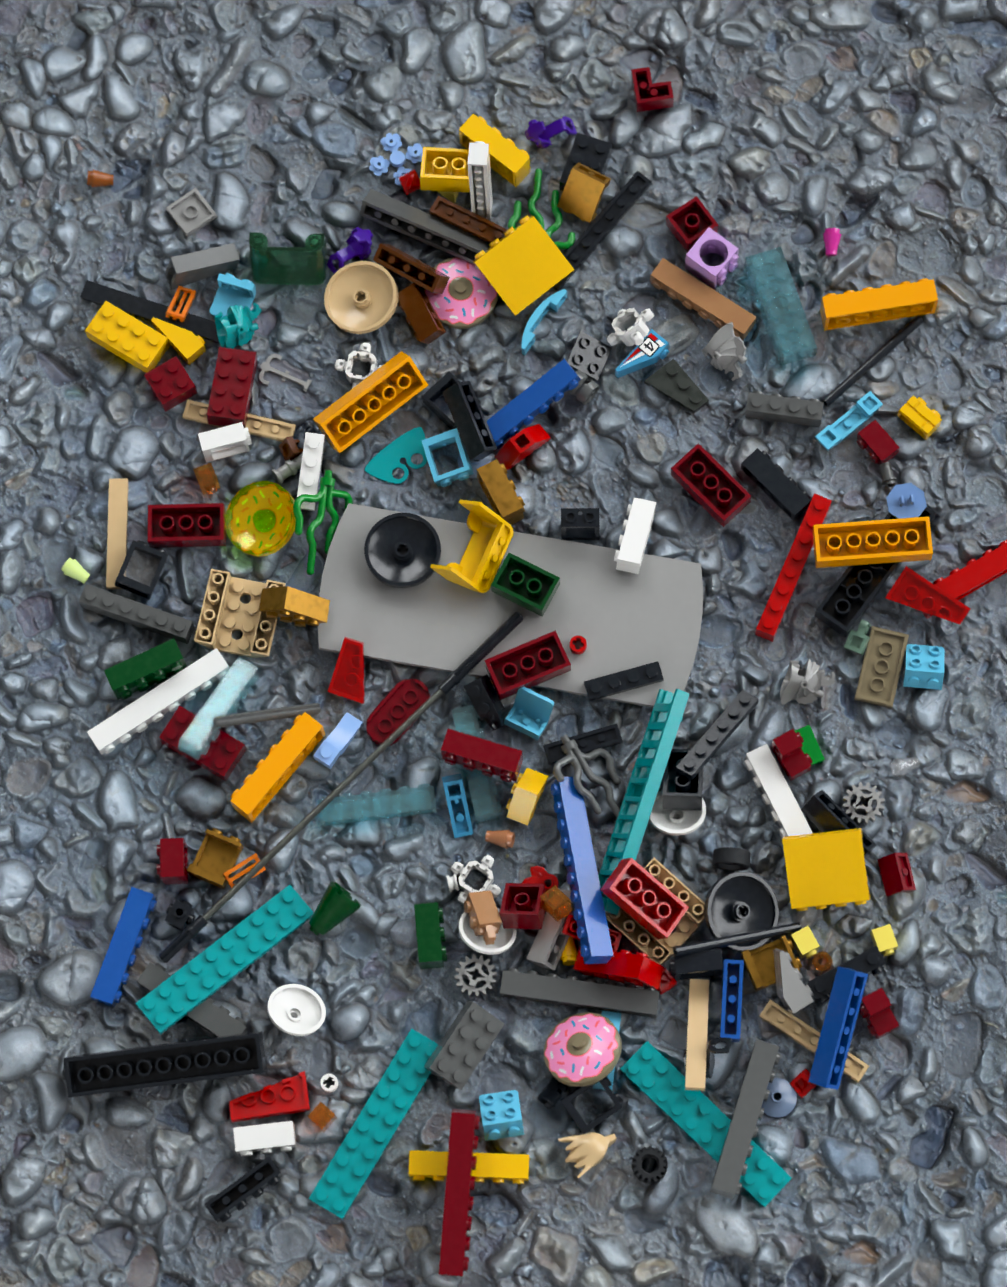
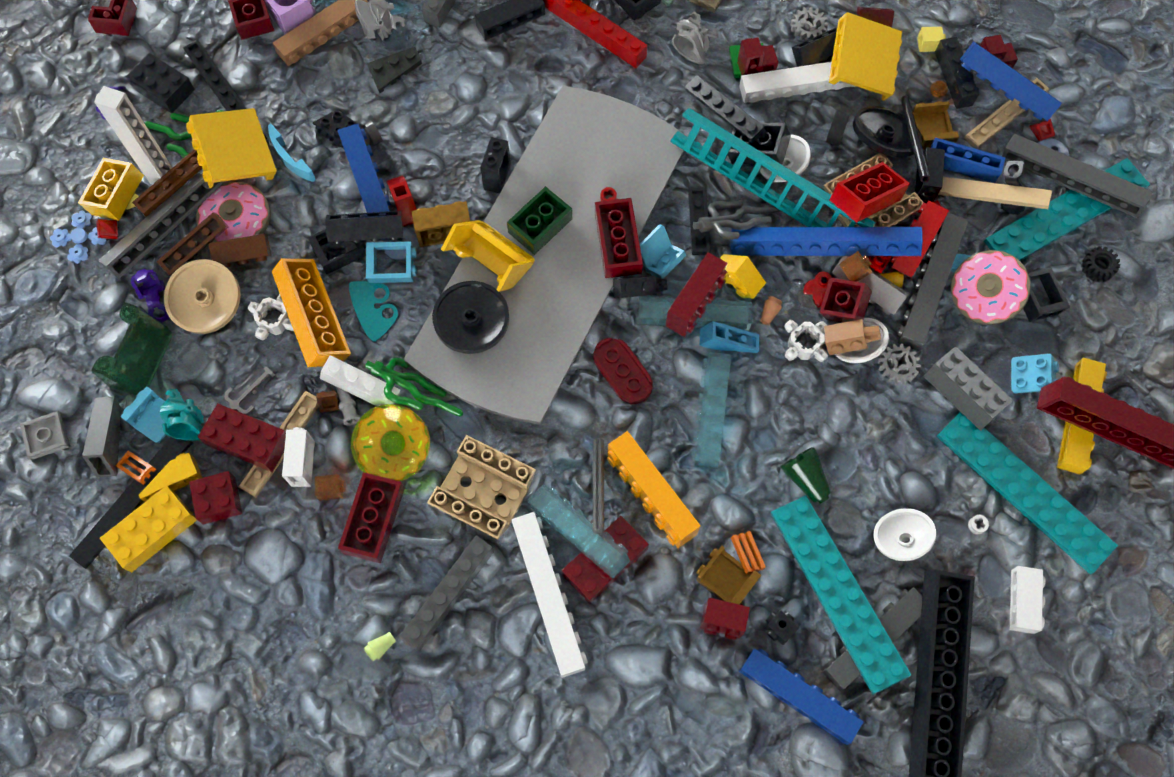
camera: 80 degrees left, 5 degrees down
dark green brick [104,638,187,700] -> none
tan tile [106,478,129,589] -> none
window [114,540,168,600] -> none
axle [159,611,524,963] -> none
black brick [204,1157,283,1223] -> none
red wing [229,1071,310,1123] -> none
pearl gold brick [259,586,330,627] -> none
clear orange brick [308,1102,337,1132] -> none
light blue slope [313,712,363,769] -> none
red wing [327,637,365,704] -> none
dark green brick [414,902,447,969] -> none
white bush [446,873,459,893] -> none
yellow brick [459,114,530,187] -> none
black hinge [536,1077,570,1110] -> none
pearl gold panel [557,162,611,222] -> none
tan piece [558,1132,617,1179] -> none
black plate [584,661,664,701] -> none
white piece [607,308,654,346] -> none
white brick [614,497,656,574] -> none
dark azure slope [615,330,669,378] -> none
dark red brick [670,443,751,527] -> none
light grey slope [773,949,814,1014] -> none
light yellow brick [790,926,820,959] -> none

